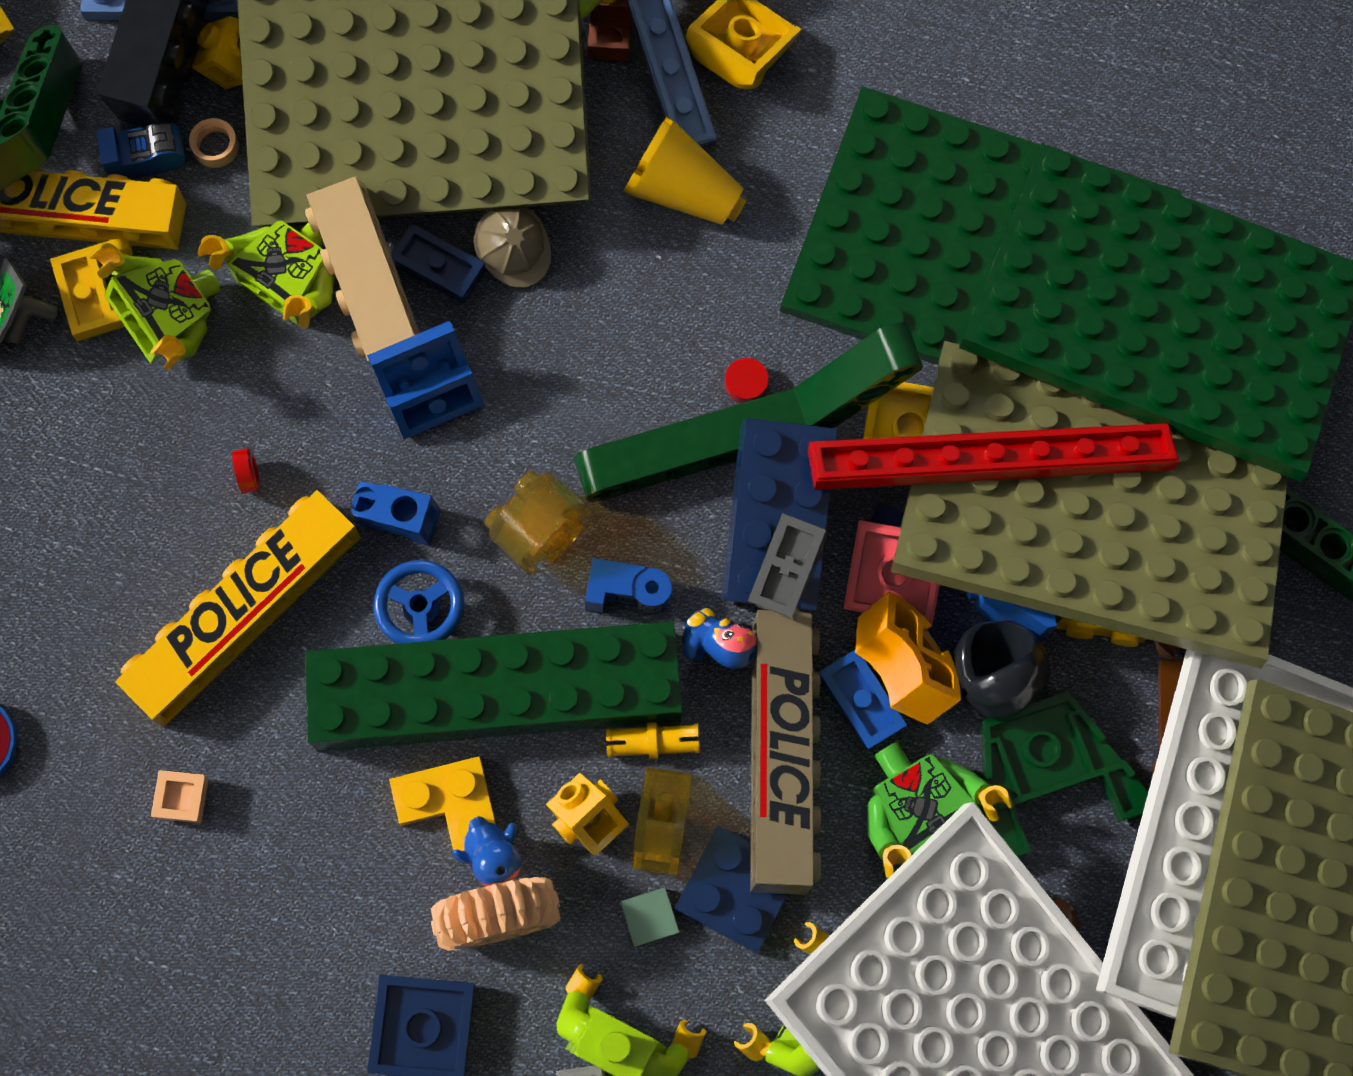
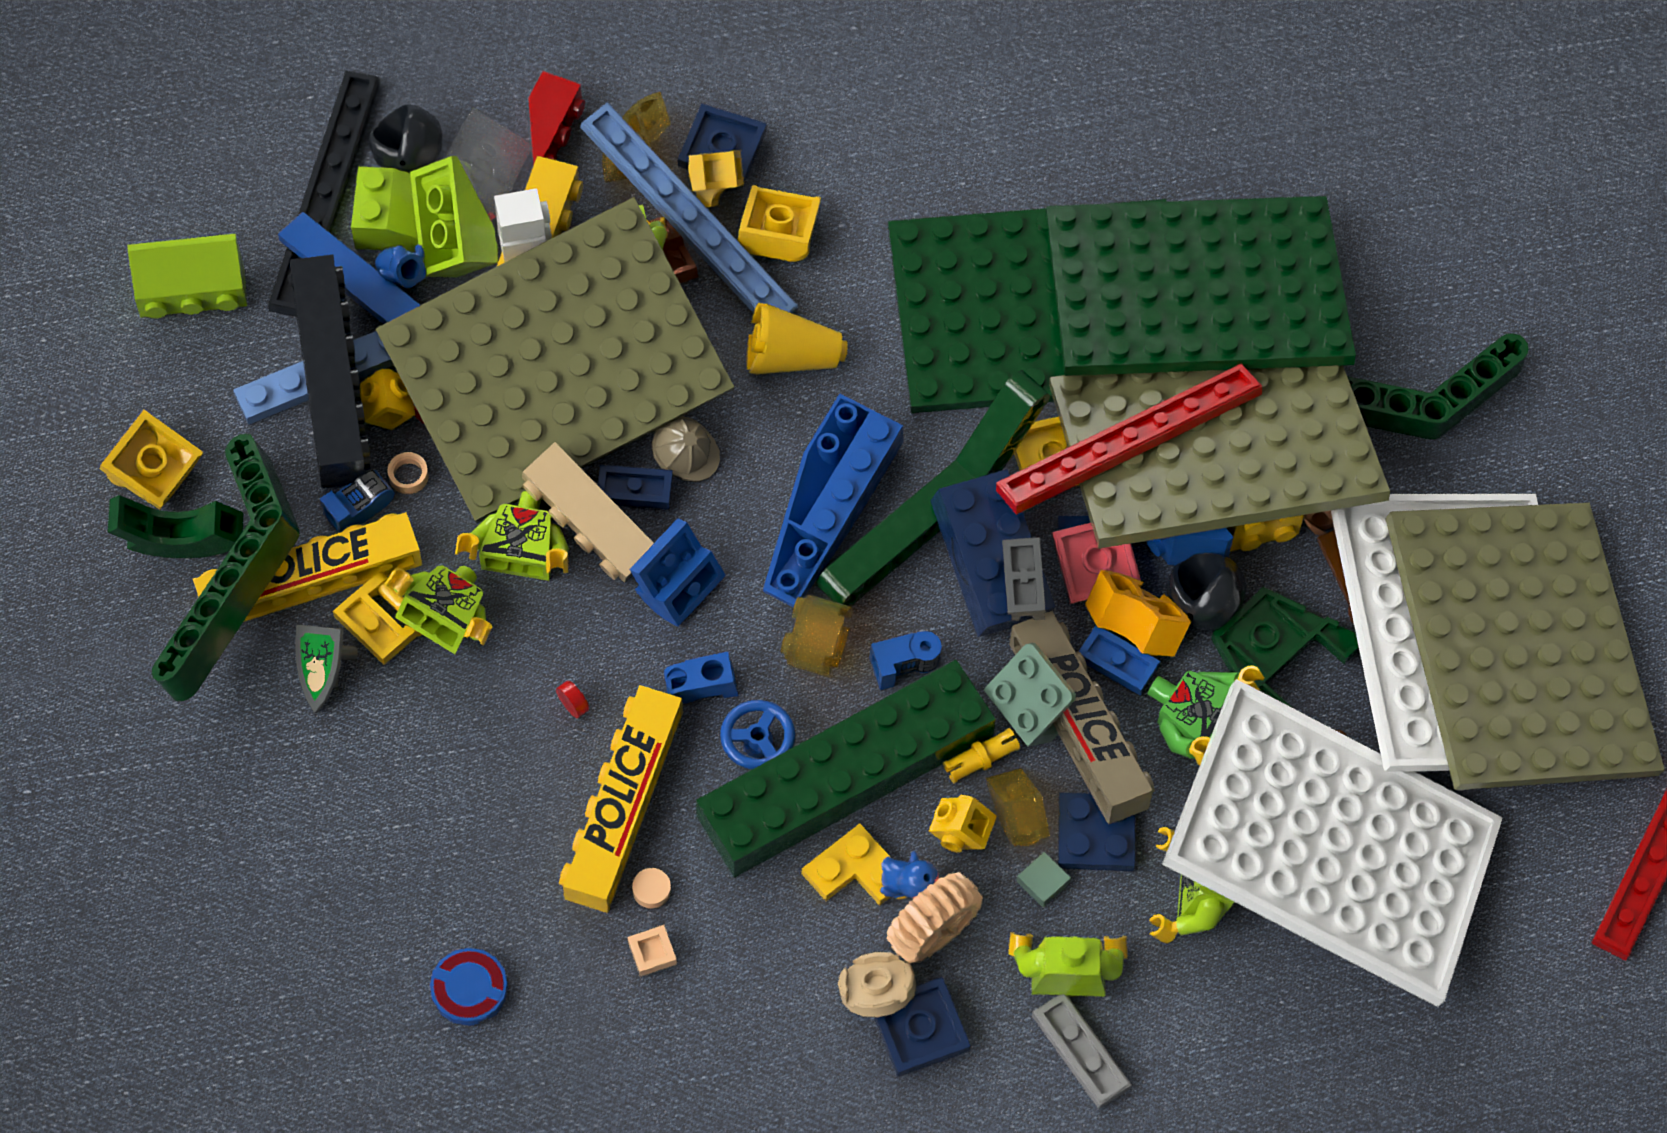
camera: 25 degrees left, 10 degrees down
blue animal [682,607,757,670] -> none
red tile [724,358,768,403] -> none
none -> light nougat tile [632,868,671,909]
none -> blue wedge [763,393,904,609]
none -> tan tile [838,952,916,1017]
none -> sand green bracket [983,643,1076,746]

